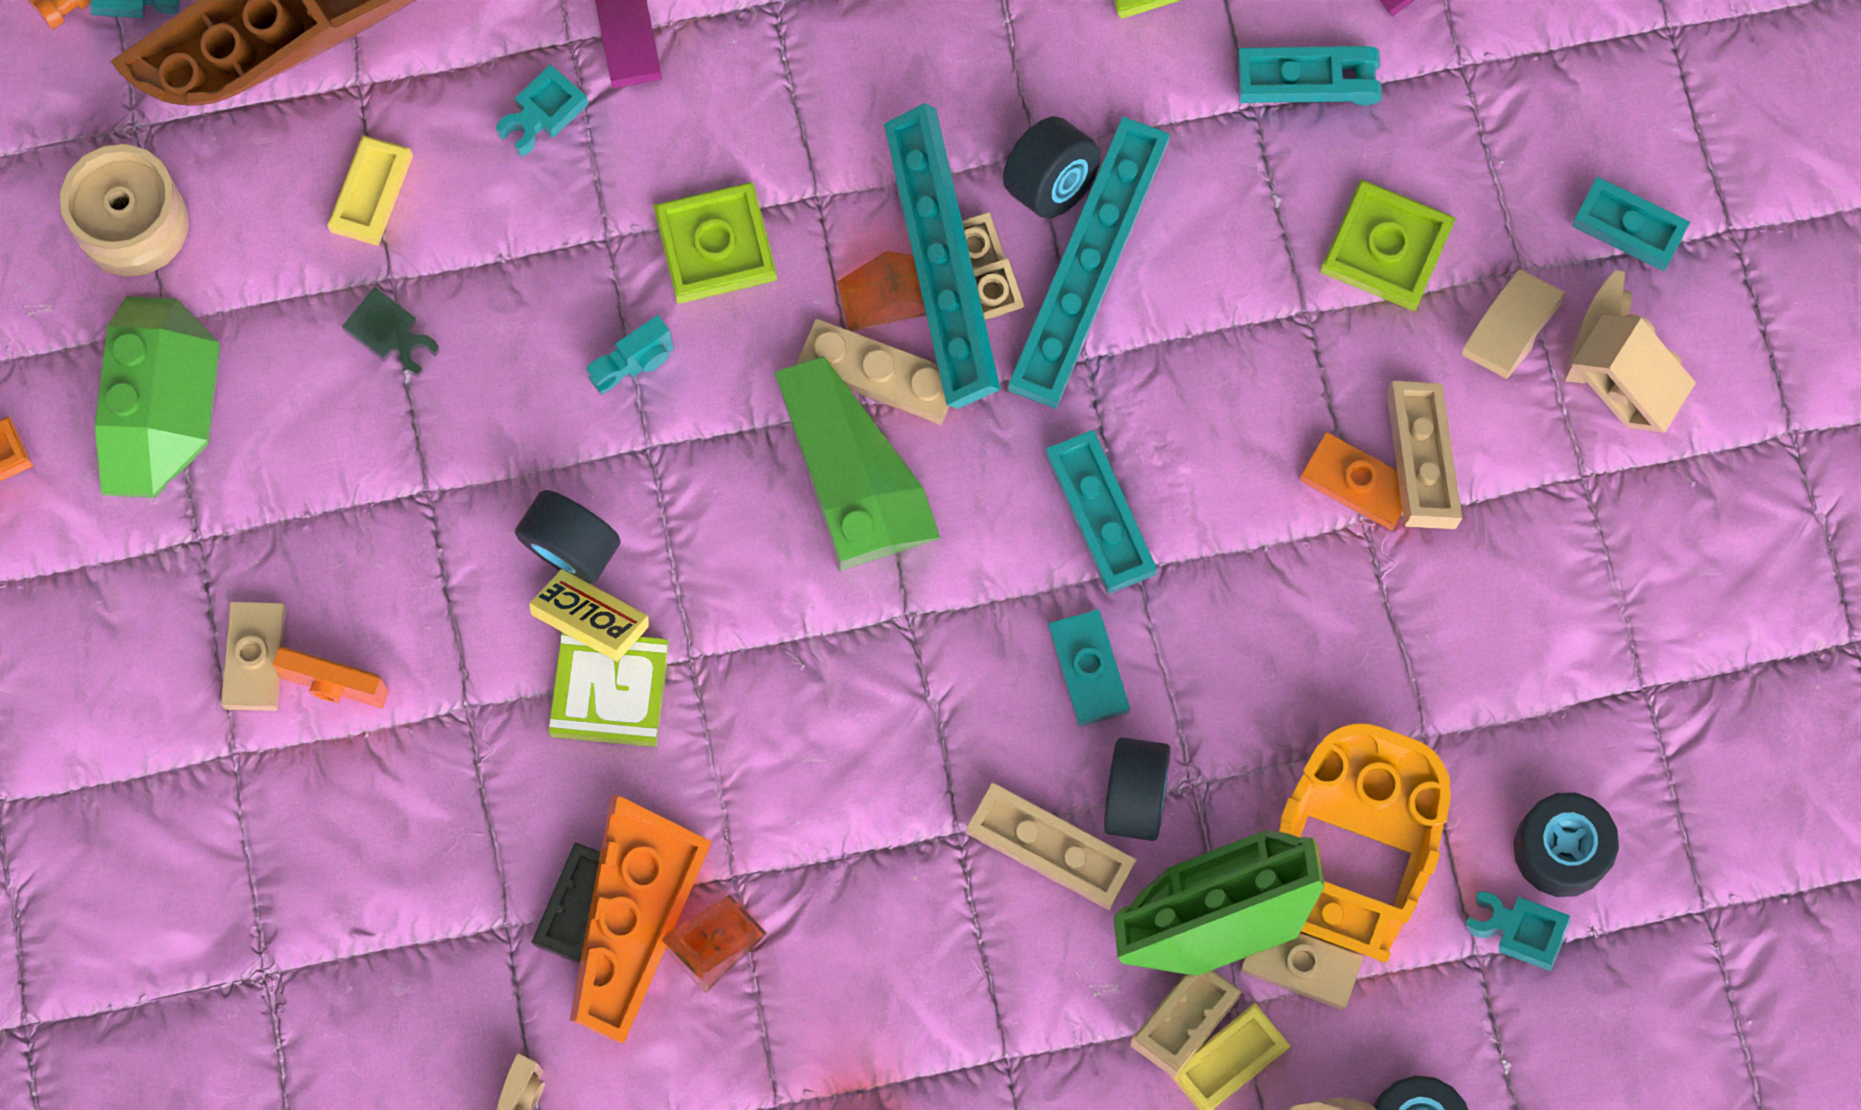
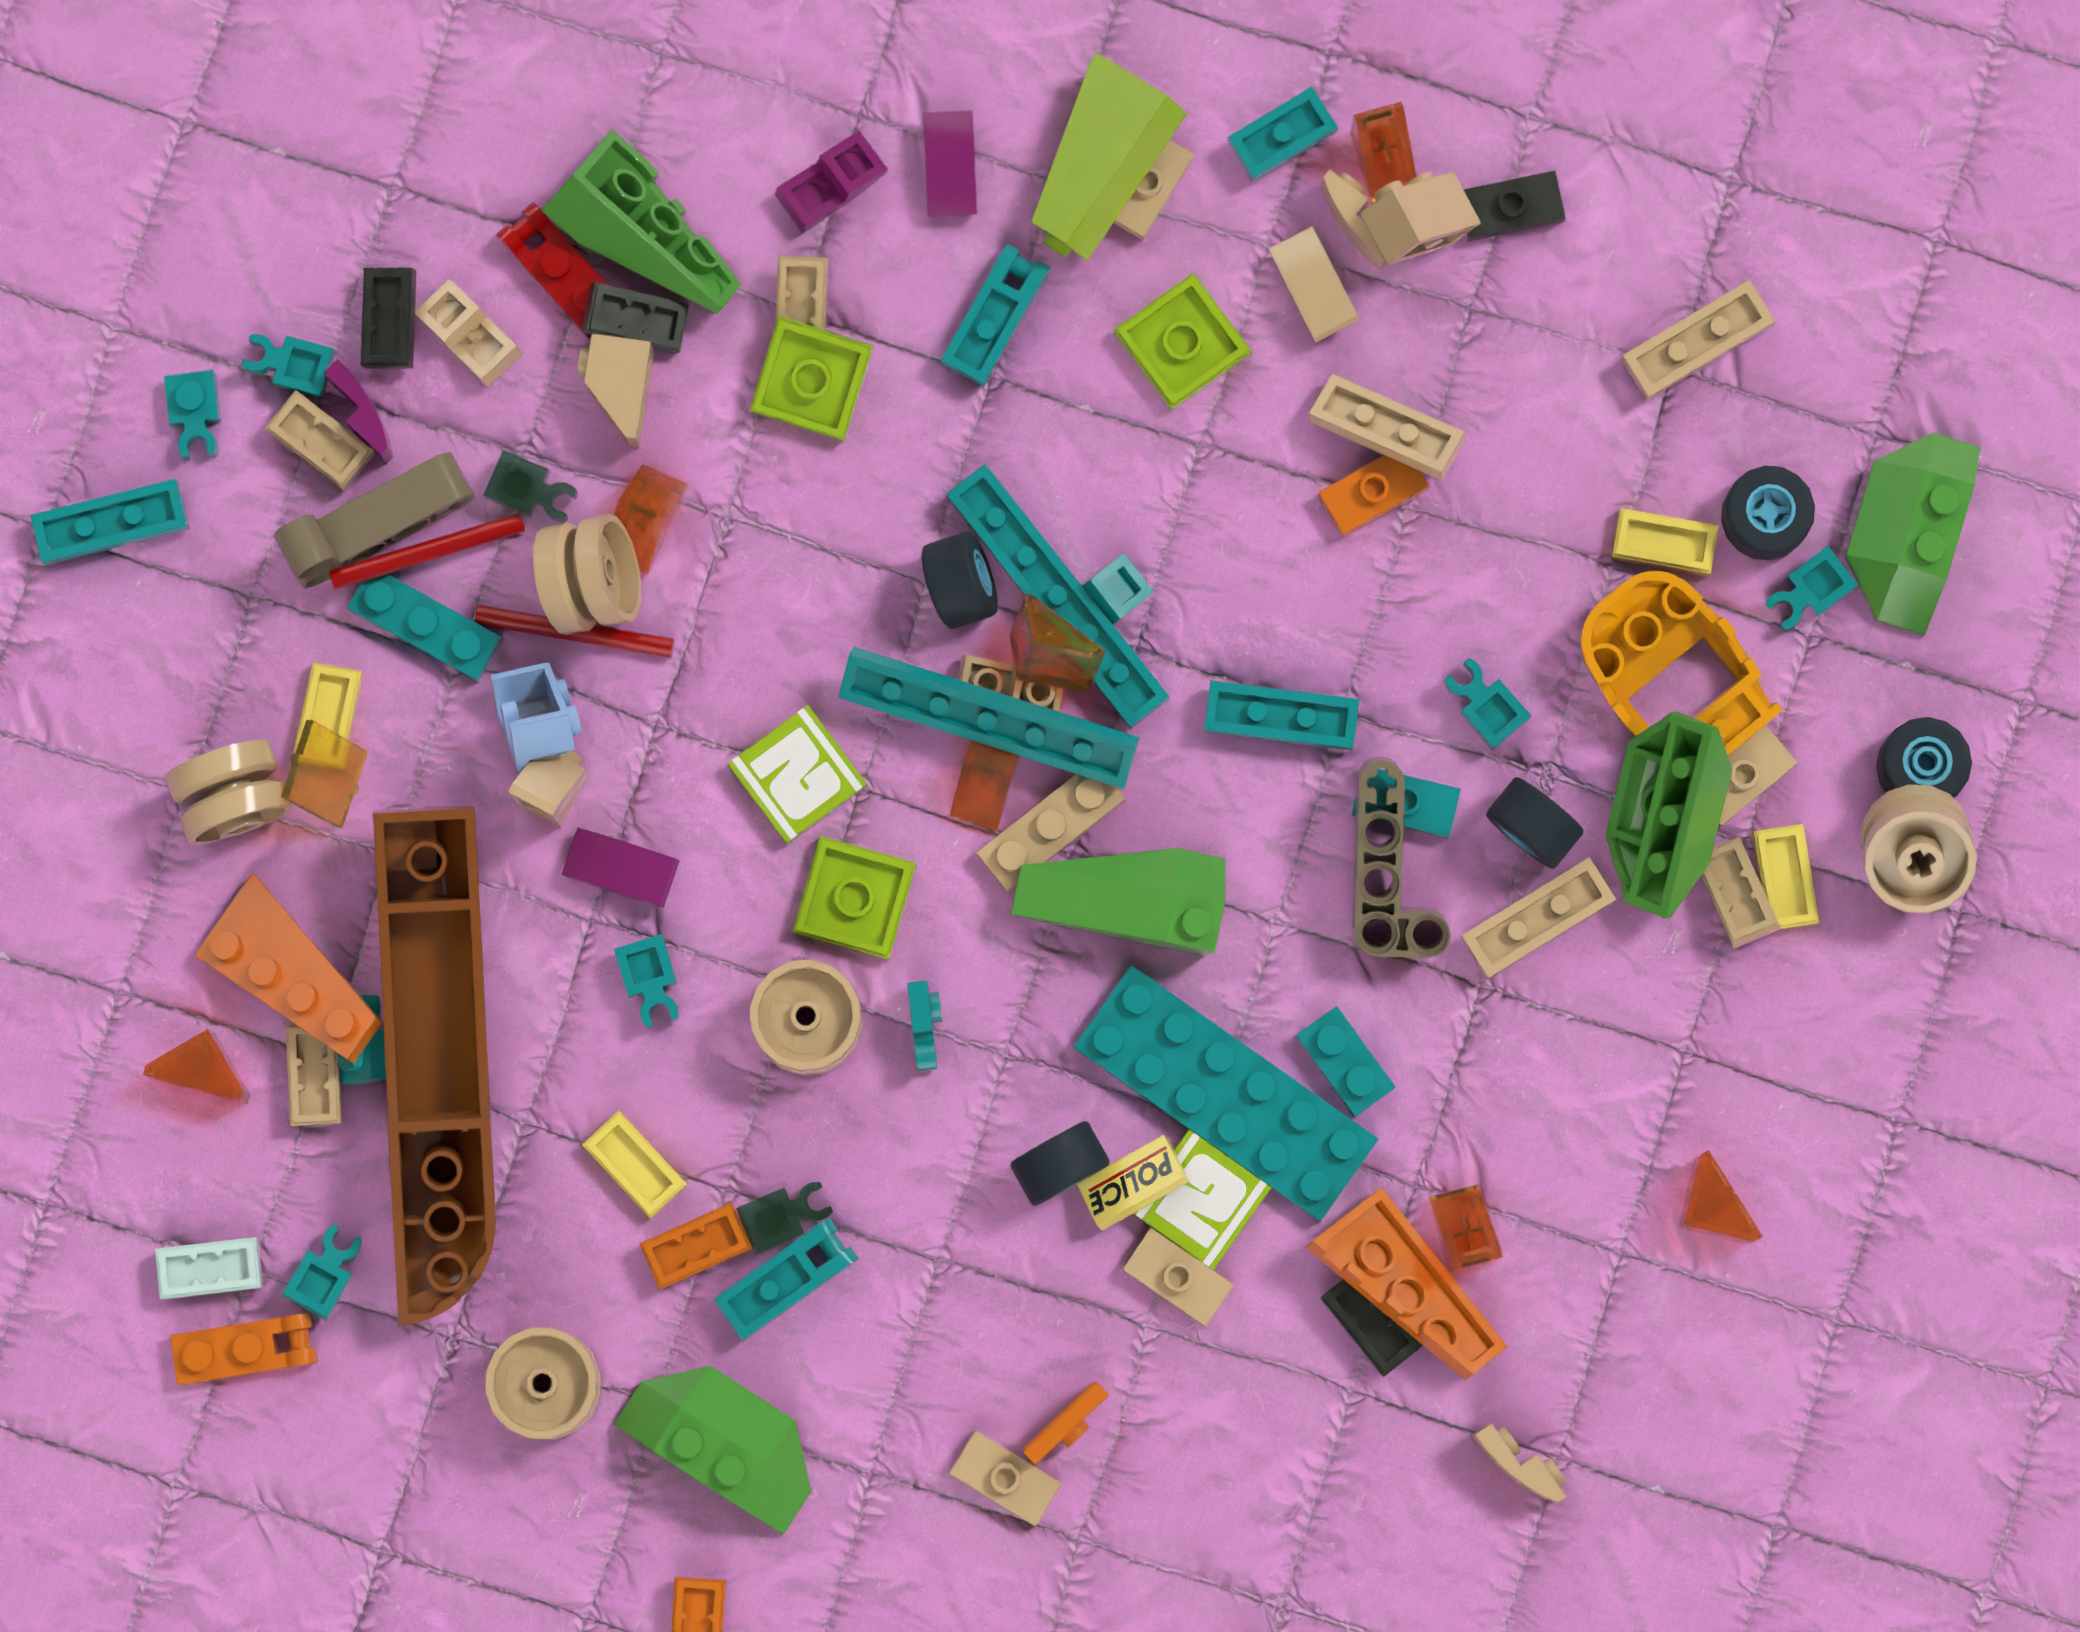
camera: 60 degrees left, 10 degrees up
none -> orange plate [639,1202,753,1290]
none -> teal plate [714,1218,859,1341]
none -> tile [727,705,868,845]
none -> tan wheel [750,959,863,1076]
none -> clear orange slope [1009,594,1106,692]
none -> lime slope [1031,52,1188,261]
none -> teal plate [1073,965,1379,1222]
none -> teal plate [1082,553,1154,624]
none -> tan plate [1114,140,1195,241]
none -> tan plate [1122,1228,1234,1327]
none -> teal plate [1295,1006,1396,1118]
none -> clear orange slope [1350,101,1417,202]
none -> dark tan beam [1353,756,1451,958]
none -> teal plate [1444,658,1532,751]
none -> pearl dark grey plate [1463,170,1566,242]
none -> light yellow tile [1611,508,1719,577]
none -> tan plate [1621,280,1776,400]
none -> bright green wedge [1845,433,1981,636]

